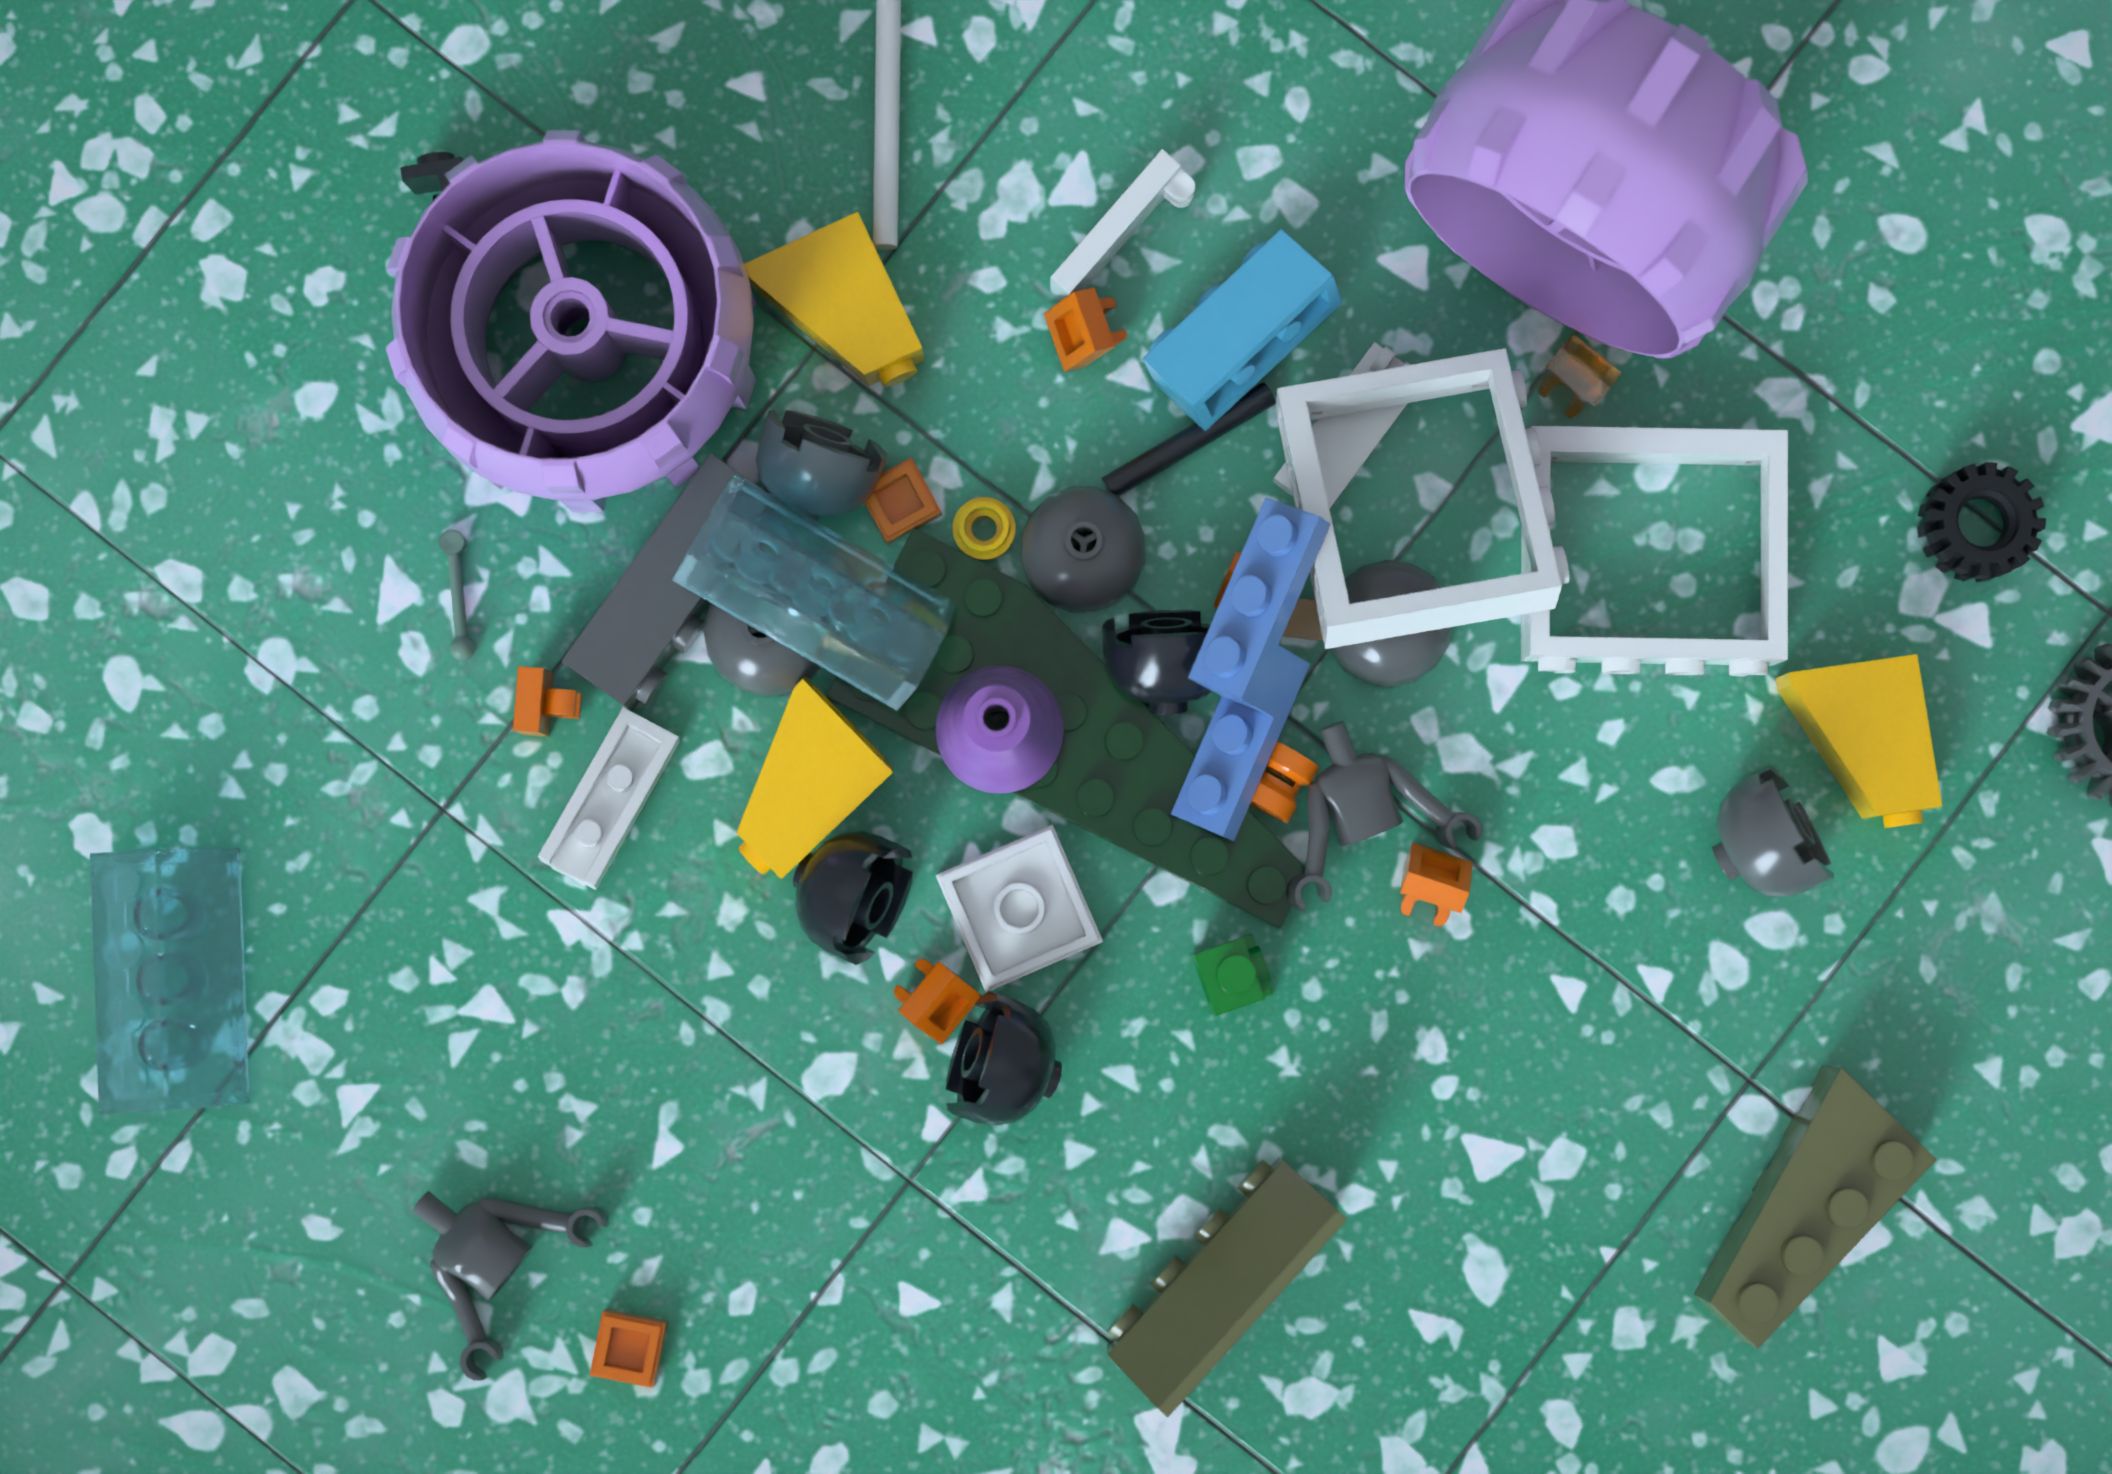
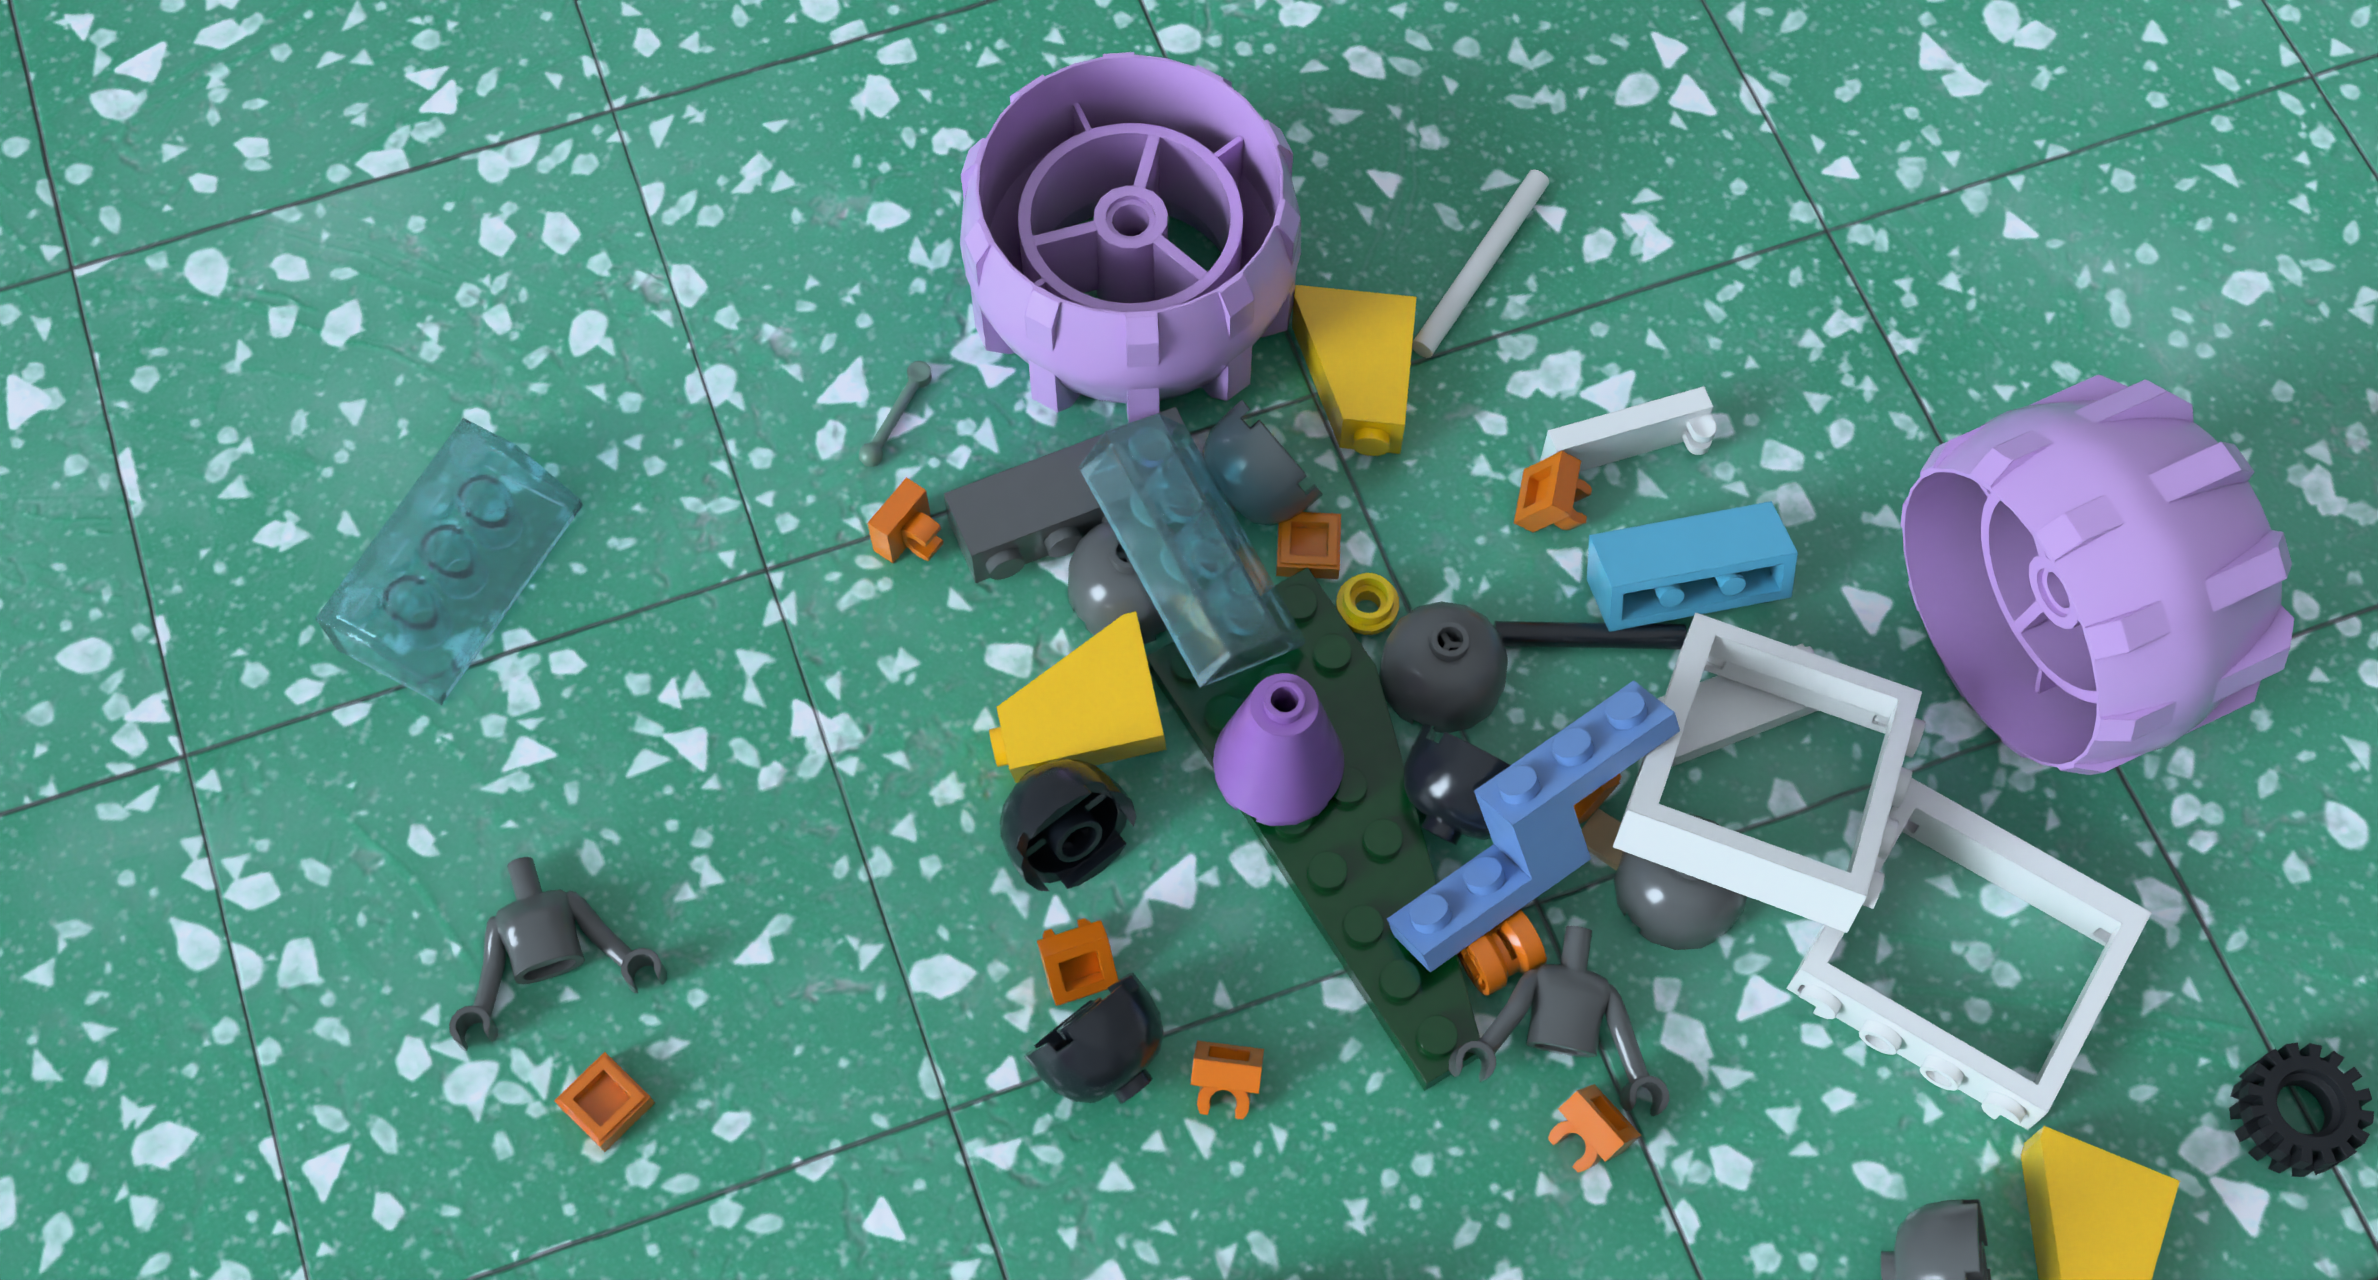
camera: 30 degrees right, 20 degrees down
white hinge [538,707,680,890] -> none
white tile [936,824,1103,992] -> none
green brick [1191,934,1273,1016] -> none
clear orange tile [1538,334,1621,418] -> none
none -> orange tile [1190,1040,1264,1120]

